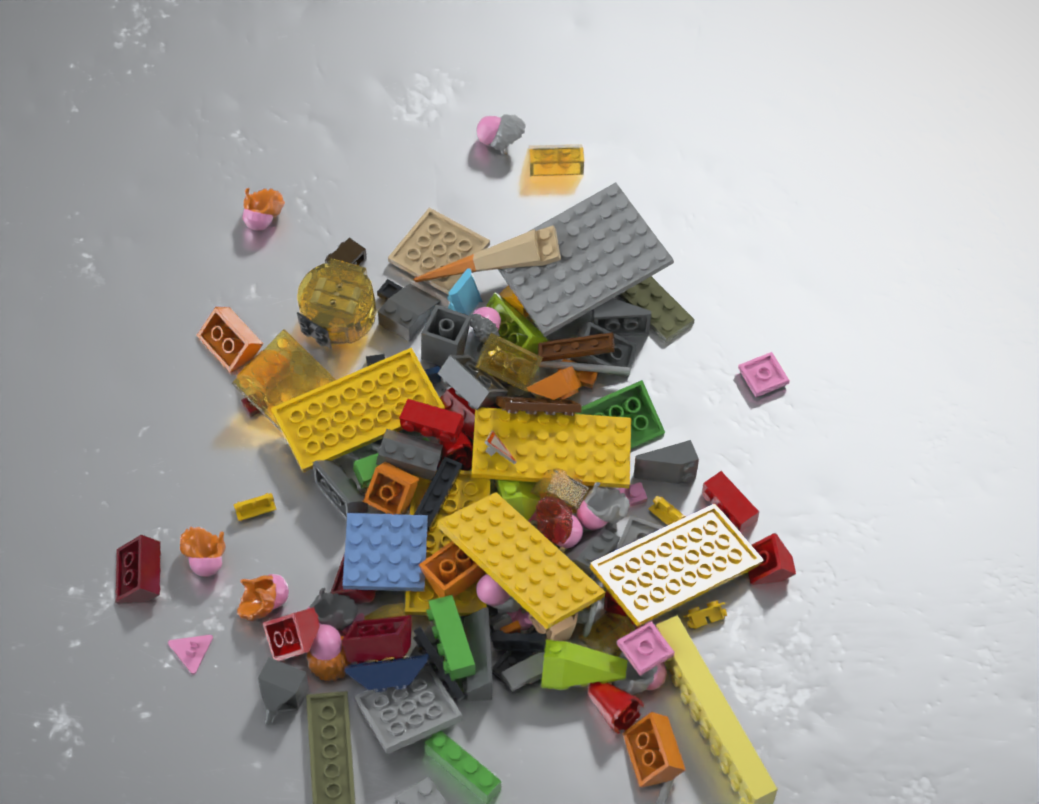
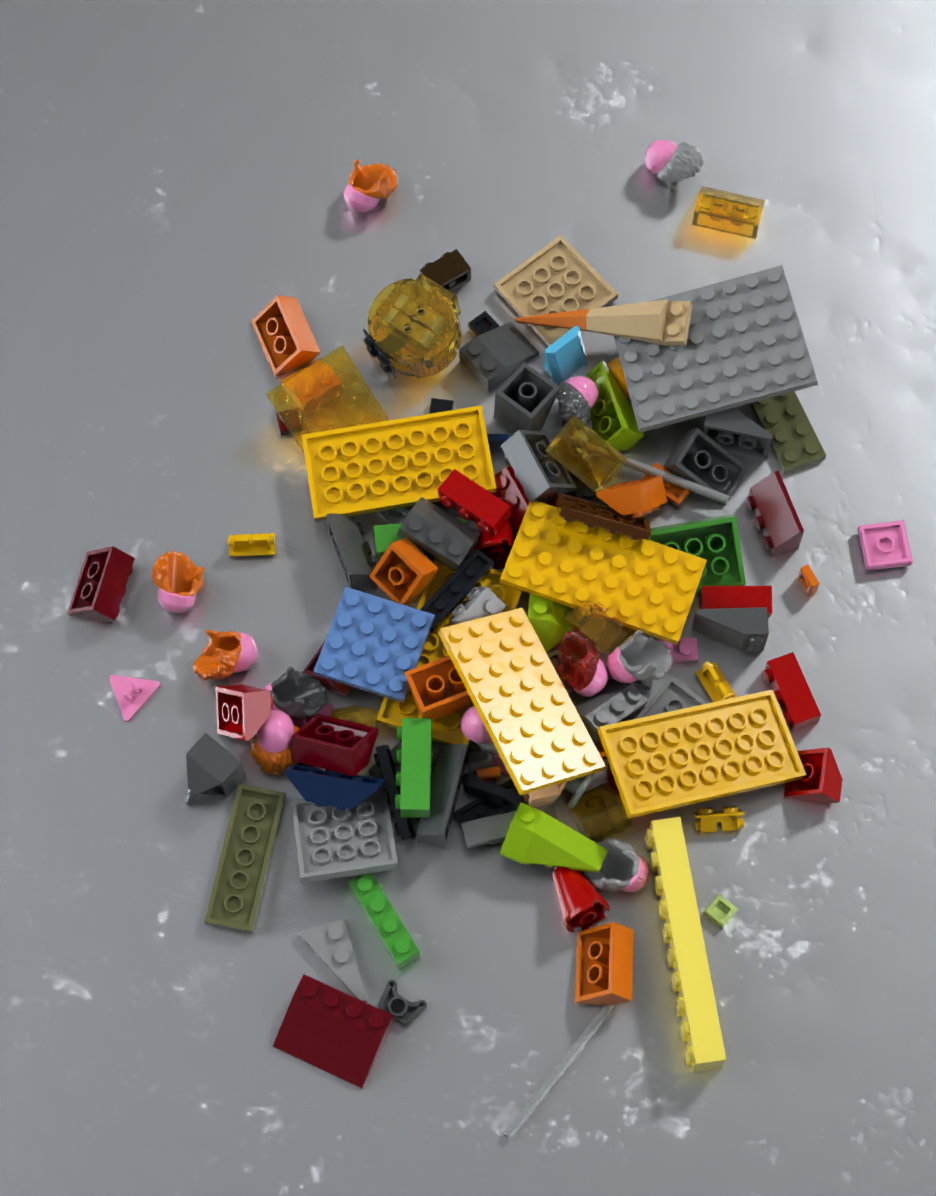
camera: 20 degrees right, 10 degrees up
light grey piece [485,431,517,464] -> none
reddish brown tile [538,332,615,362] -> none
bright pink plate [617,621,675,676] -> none
none -> light grey bracket [449,586,506,624]
none -> red brick [699,586,772,617]
none -> yellowish green tile [703,894,738,929]
none -> dark red slope [746,470,804,557]
none -> orange tile [798,564,820,595]

